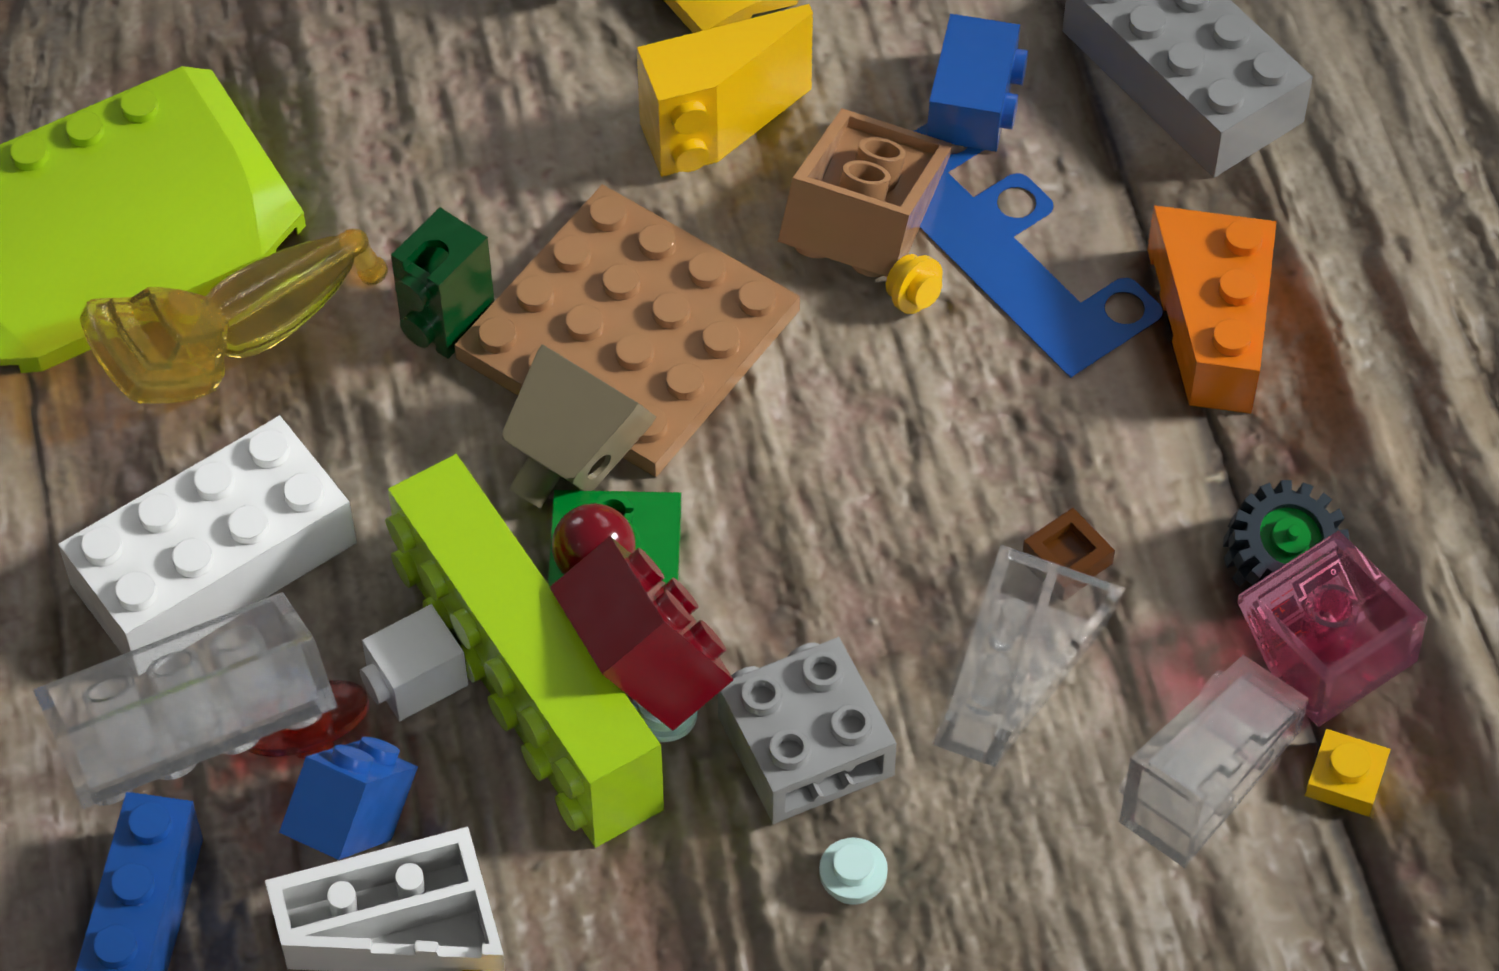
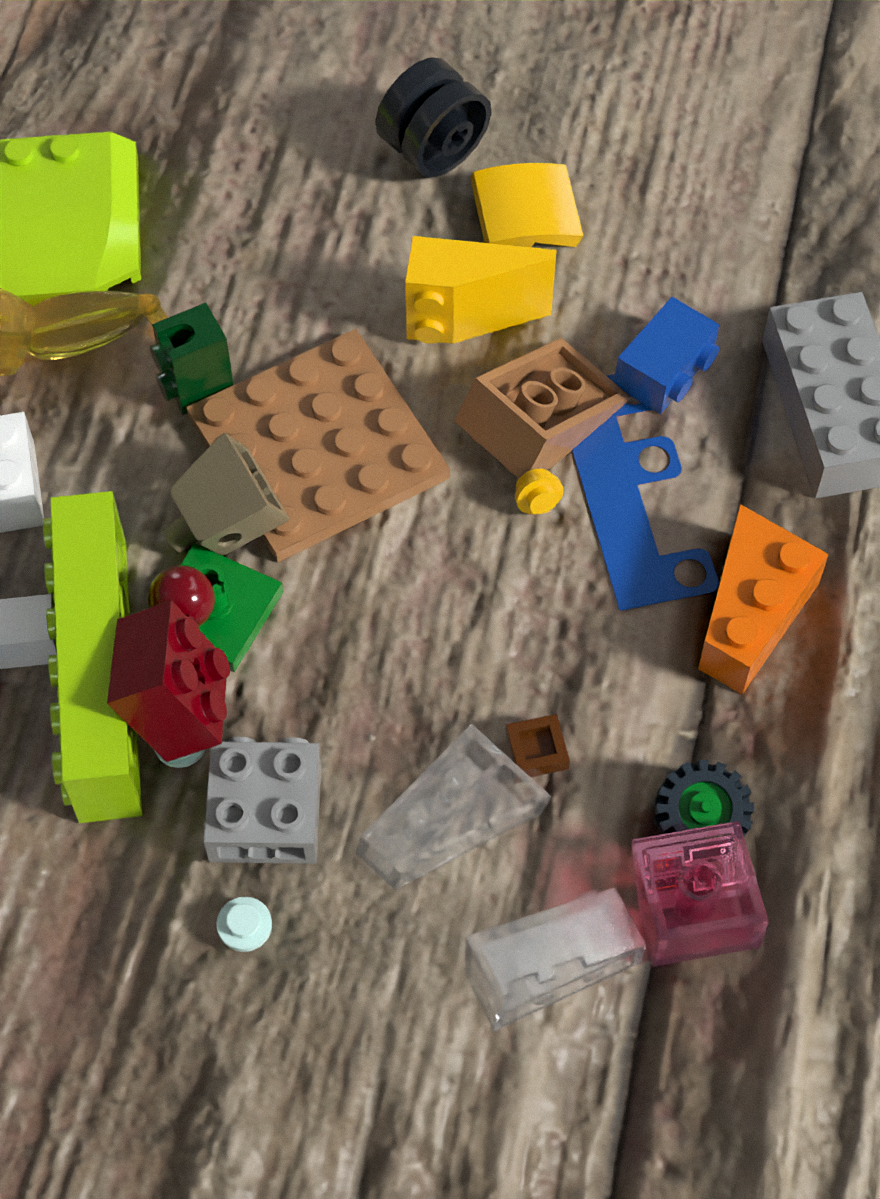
camera: 25 degrees right, 5 degrees up
yellow plate [1305,729,1391,817] -> none

